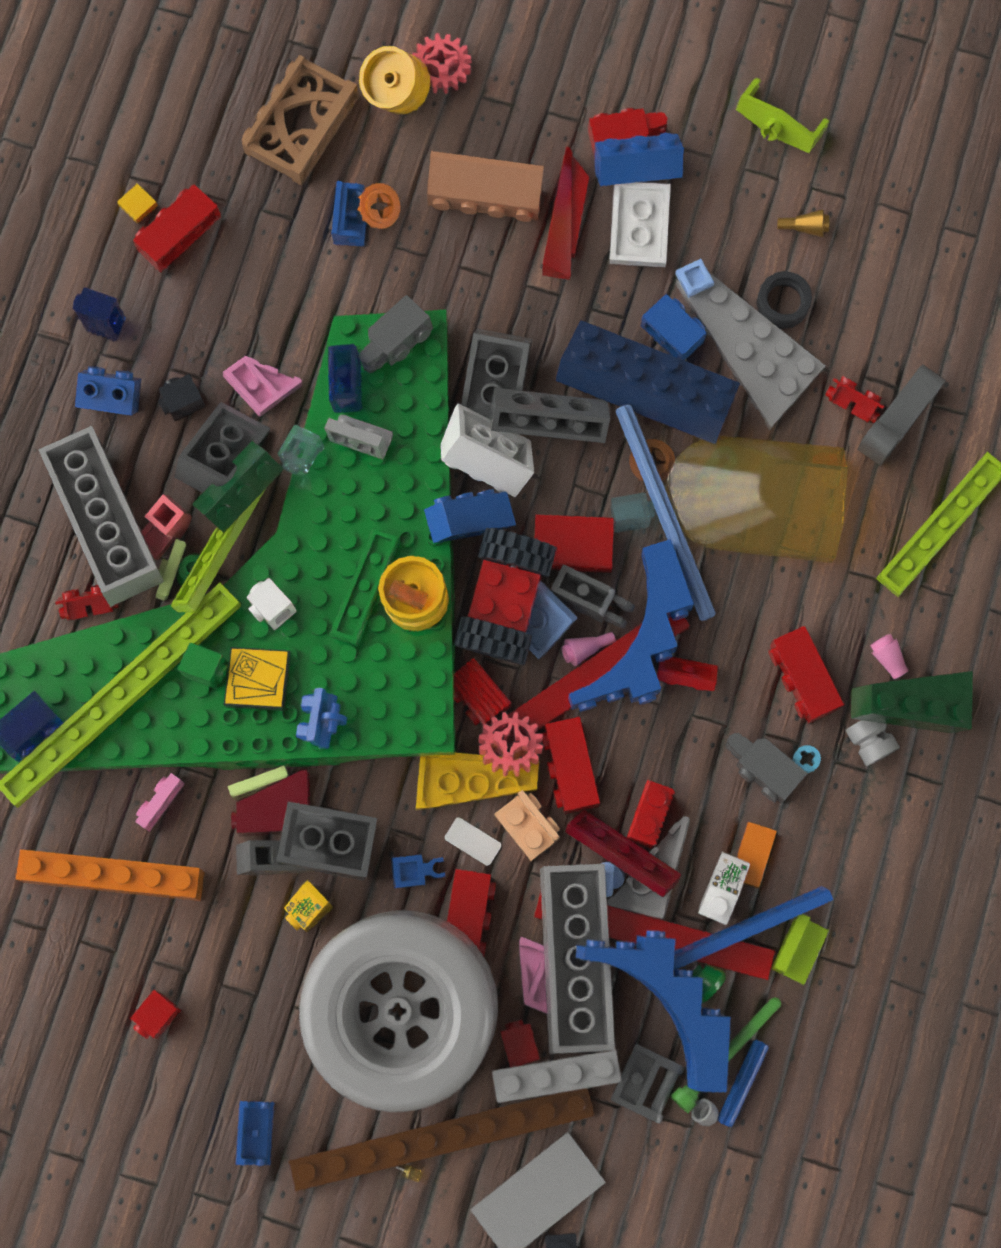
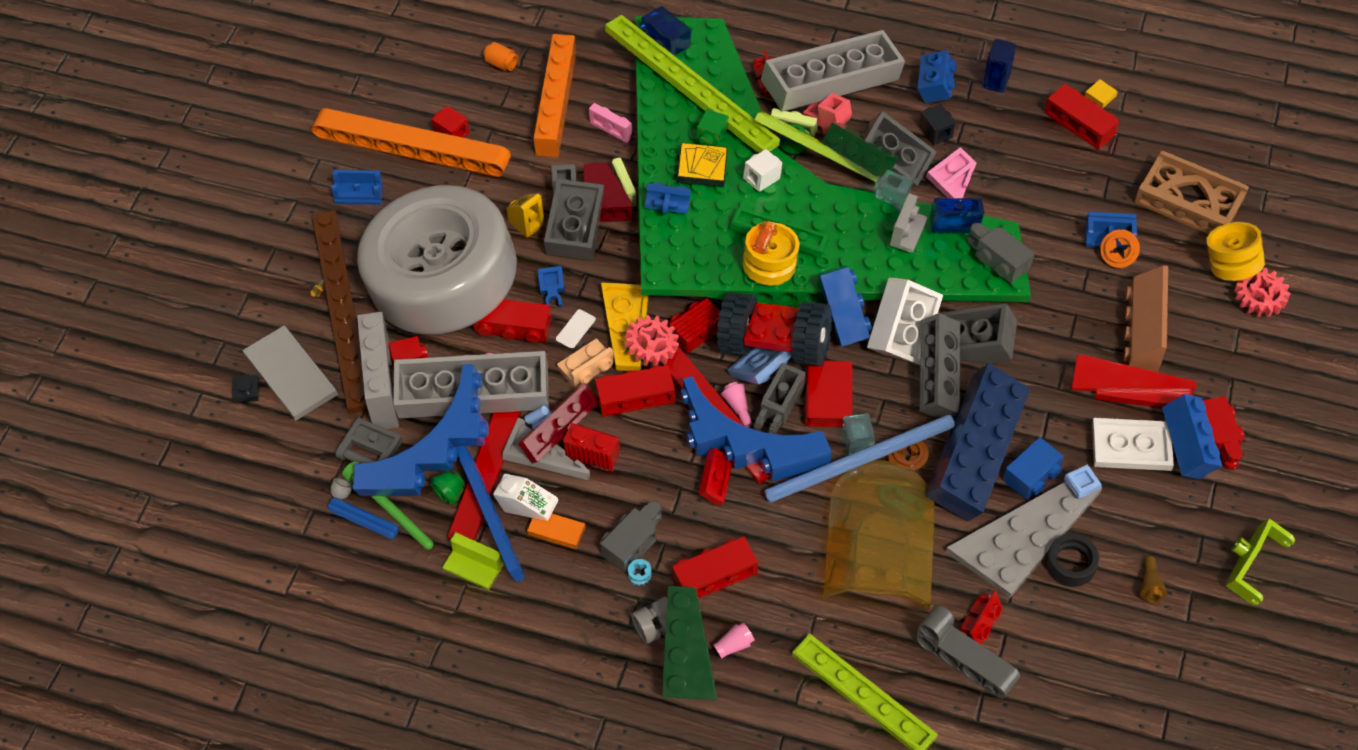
camera: 90 degrees right, 20 degrees down
none -> orange beam [311,108,511,177]
none -> orange brick [484,42,518,71]

